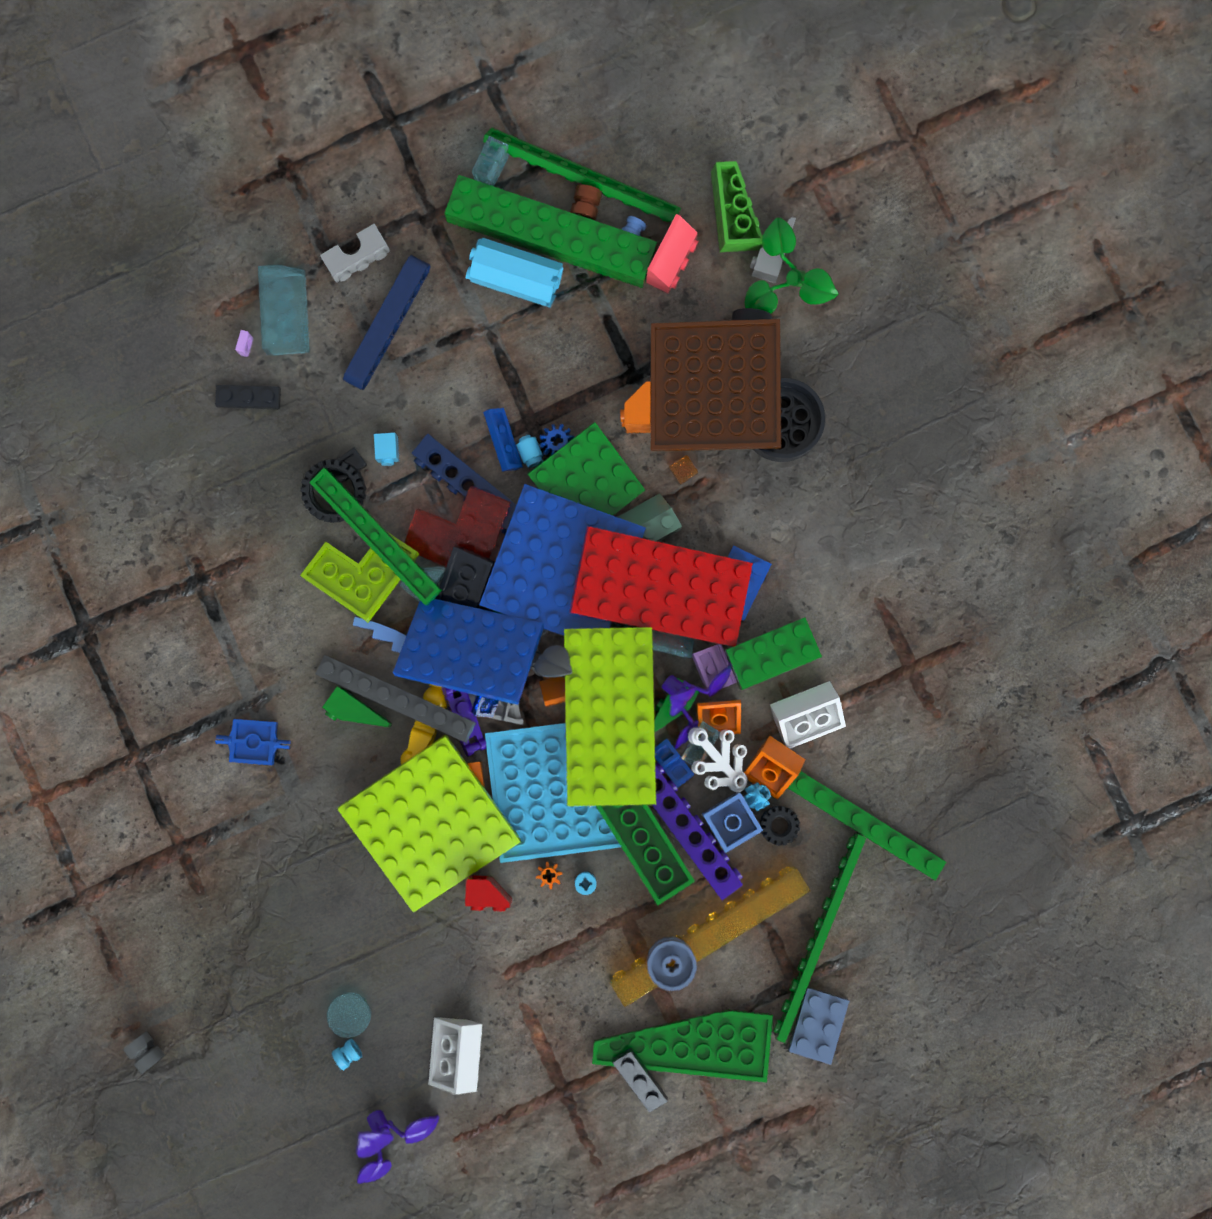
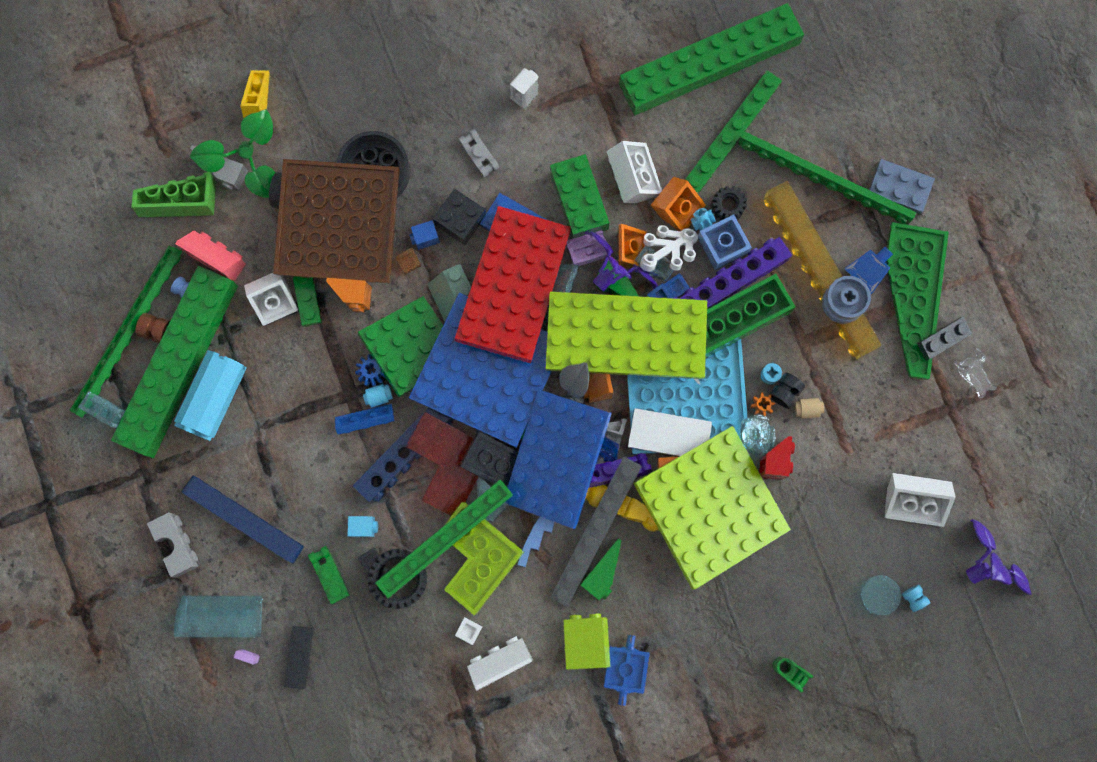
camera: 80 degrees left, 5 degrees down
none -> yellow slope [240,70,270,119]
none -> white slope [244,273,298,326]
none -> green plate [293,277,322,327]
none -> green plate [308,546,350,604]
none -> blue brick [409,220,440,250]
none -> black brick [432,188,486,245]
none -> white plate [455,617,482,645]
none -> light grey plate [458,129,500,178]
none -> white slope [467,636,533,690]
none -> white brick [510,68,539,109]
none -> lime brick [564,614,610,670]
none -> green brick [619,3,804,116]
none -> white tile [628,408,712,456]
none -> clear light blue plate [741,415,776,455]
none -> black wheel [769,372,805,409]
none -> green piece [773,657,813,693]
none -> tan brick [795,398,824,419]
none -> blue torso [845,246,893,294]
none -> clear hair [953,348,997,399]

